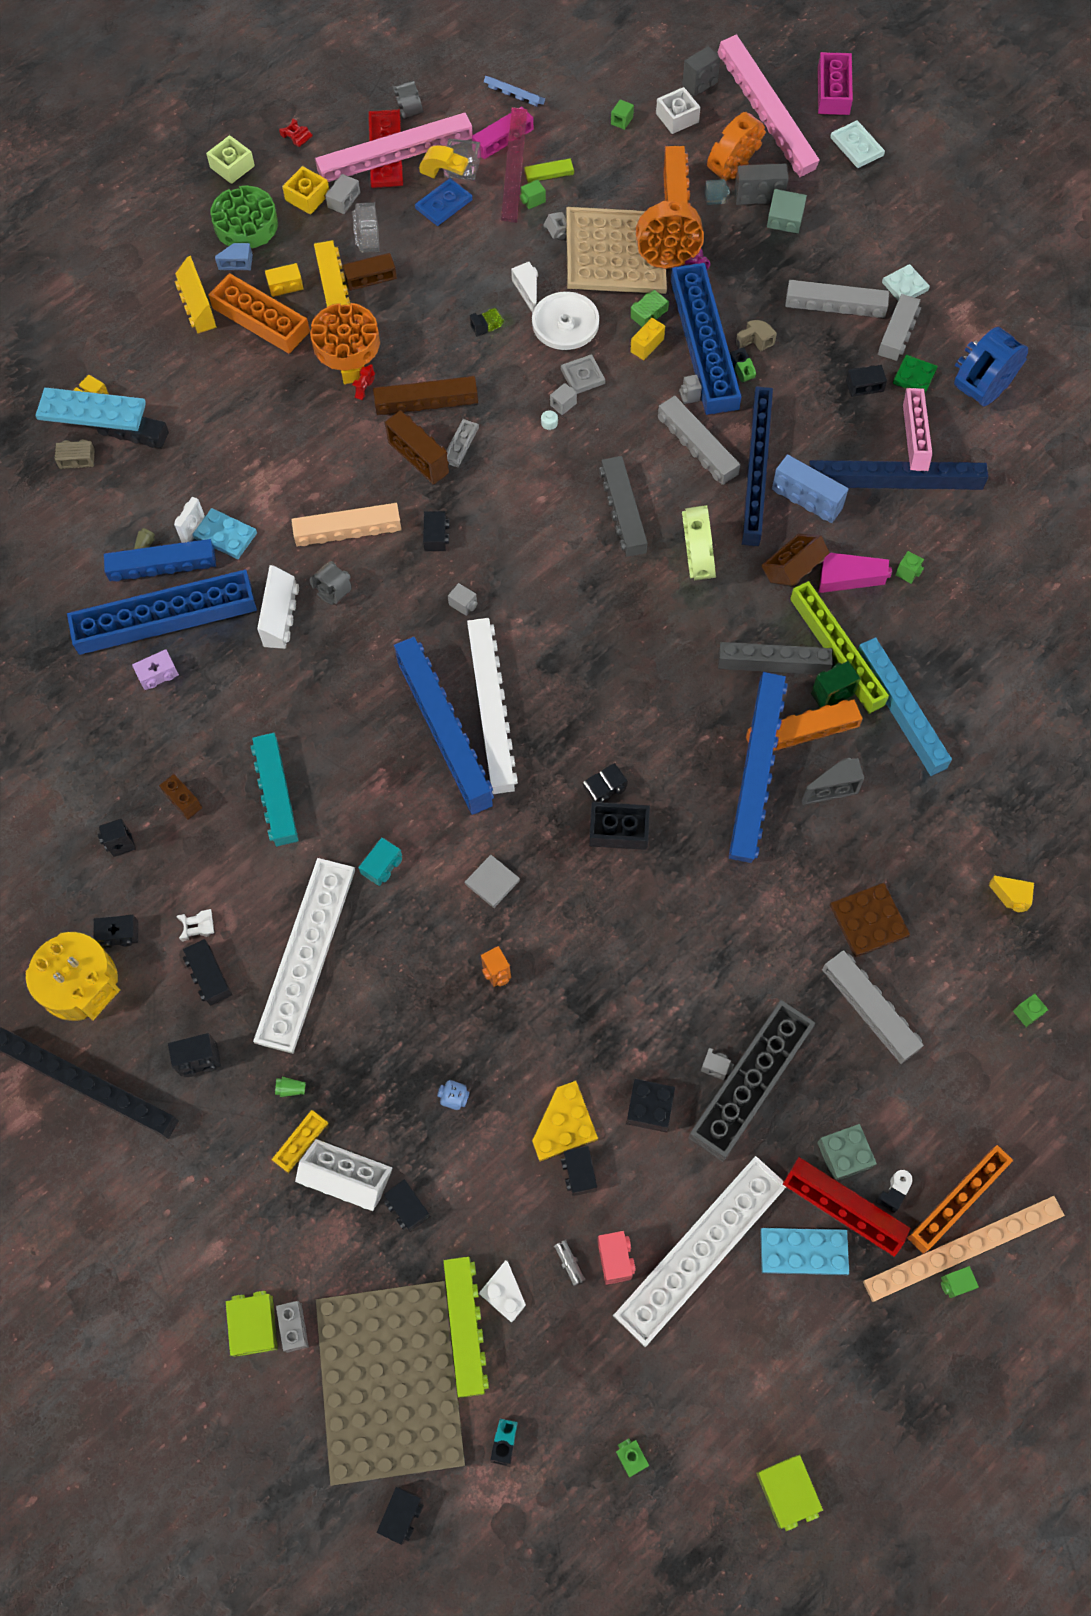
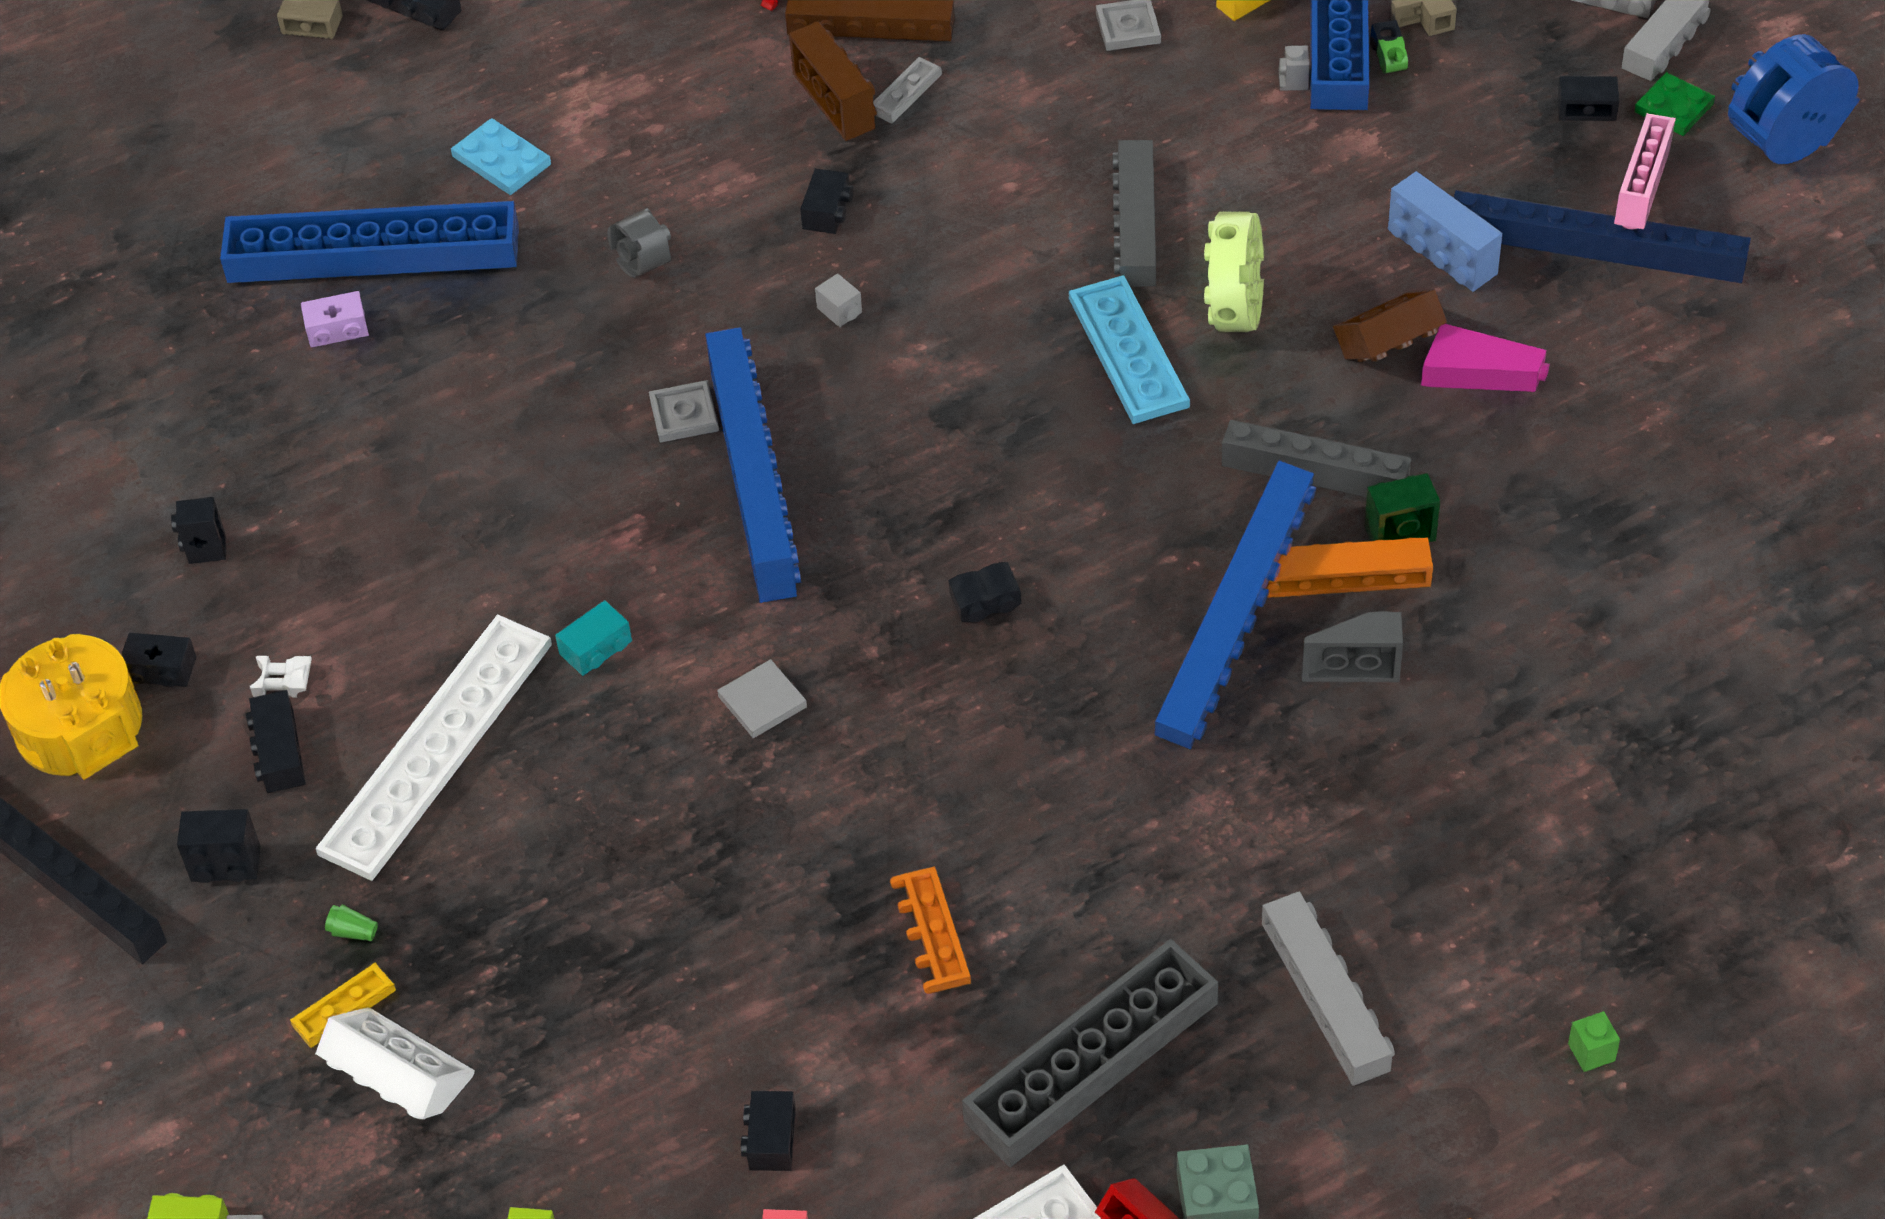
camera: 15 degrees right, 15 degrees down
blue brick [104,539,216,581] -> none
olive cone [133,528,155,550] -> none
reddish brown brick [159,774,202,820] -> none
white plate [174,497,205,543] -> none
teal brick [250,733,299,847] -> none
white slope [257,565,299,649] -> none
light nougat brick [292,503,401,546] -> none
black brick [384,1179,431,1232] -> none
medium blue head [437,1080,469,1110] -> none
white brick [467,618,518,794] -> none
orange brick [481,946,511,987] -> none
yellow plate [532,1081,598,1162] -> none
light aqua piece [541,410,558,430] -> none
light grey brick [550,383,577,415] -> none
black brick [589,802,650,850] -> none
black brick [626,1079,675,1133] -> none
light grey brick [658,396,740,485] -> none
light grey brick [701,1048,734,1080] -> none
dark blue brick [741,387,773,546] -> none
lime brick [790,581,889,714] -> none
reddish brown plate [830,883,910,958] -> none
dark azure brick [858,638,952,776] -> none
bright green brick [895,551,924,583] -> none
yellow slope [989,876,1034,912] -> none
none -> light grey tile [649,380,719,443]
none -> orange hinge [890,866,971,994]
none -> medium azure plate [1069,275,1190,424]

